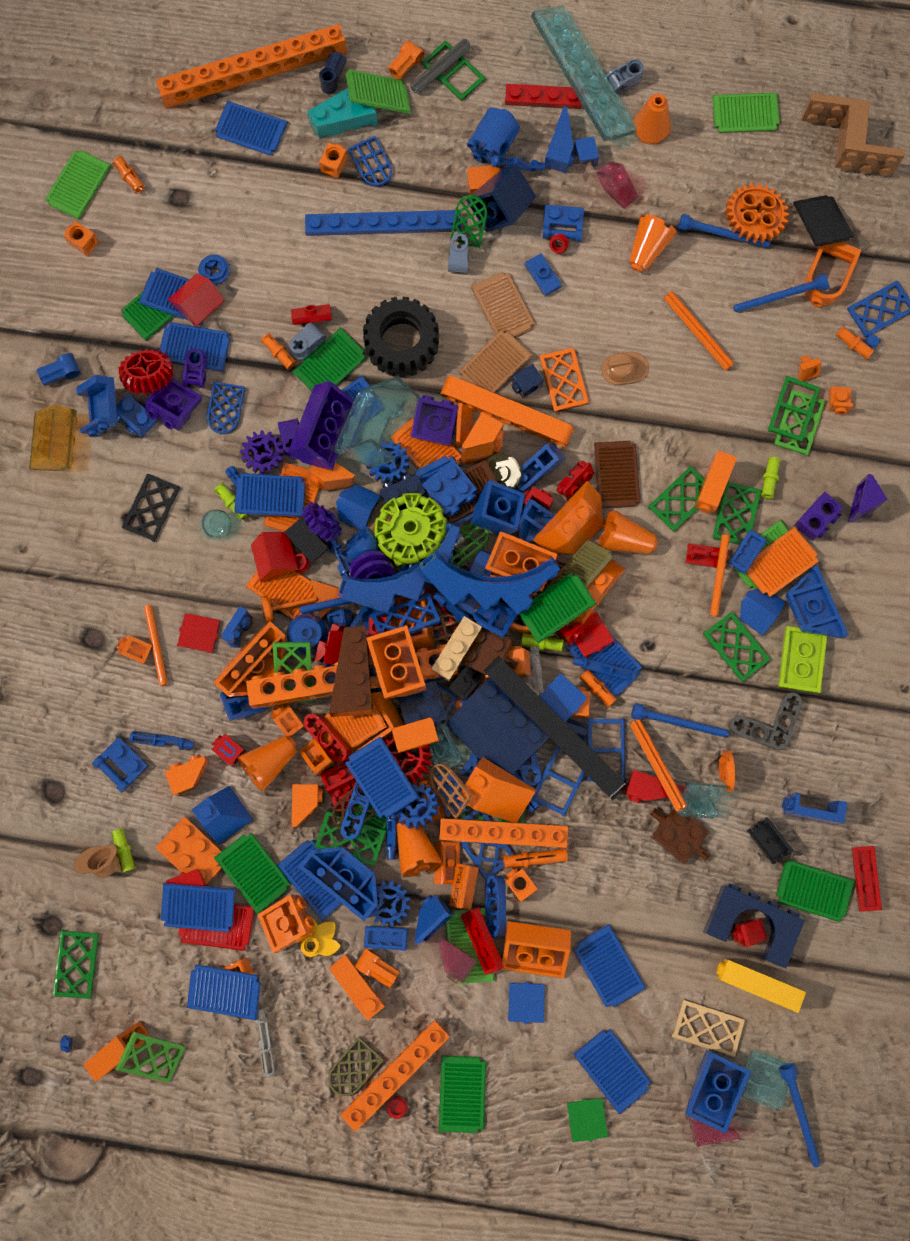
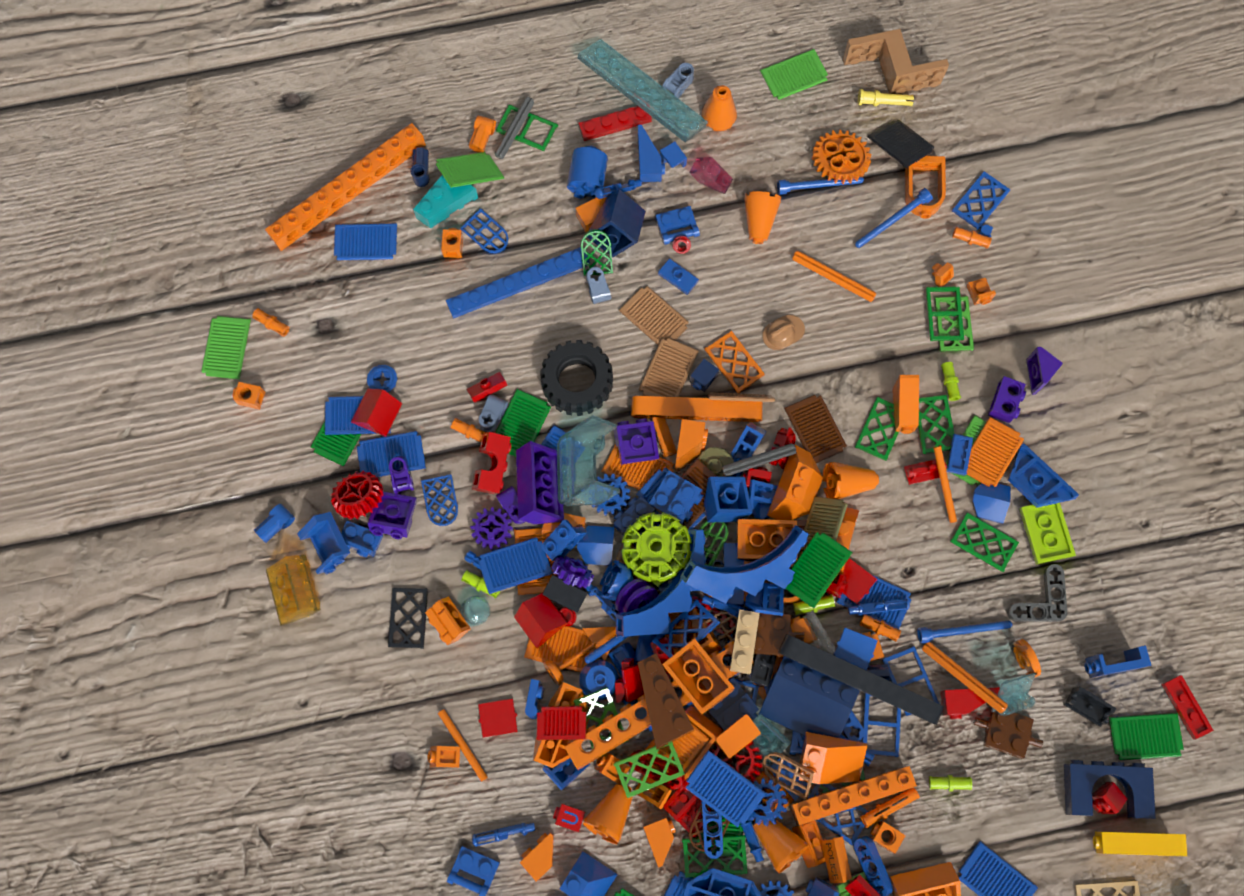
camera: 20 degrees left, 5 degrees down
none -> orange brick [425,596,471,645]
none -> red arch [472,432,511,494]
none -> red window [537,706,586,740]
none -> blue bracket [541,520,588,561]
none -> bright green window [613,742,685,798]
none -> medium nougat window [708,393,775,402]
none -> dark grey axle [722,444,796,476]
none -> light yellow pin [858,89,914,107]
none -> lime pin [929,775,972,792]

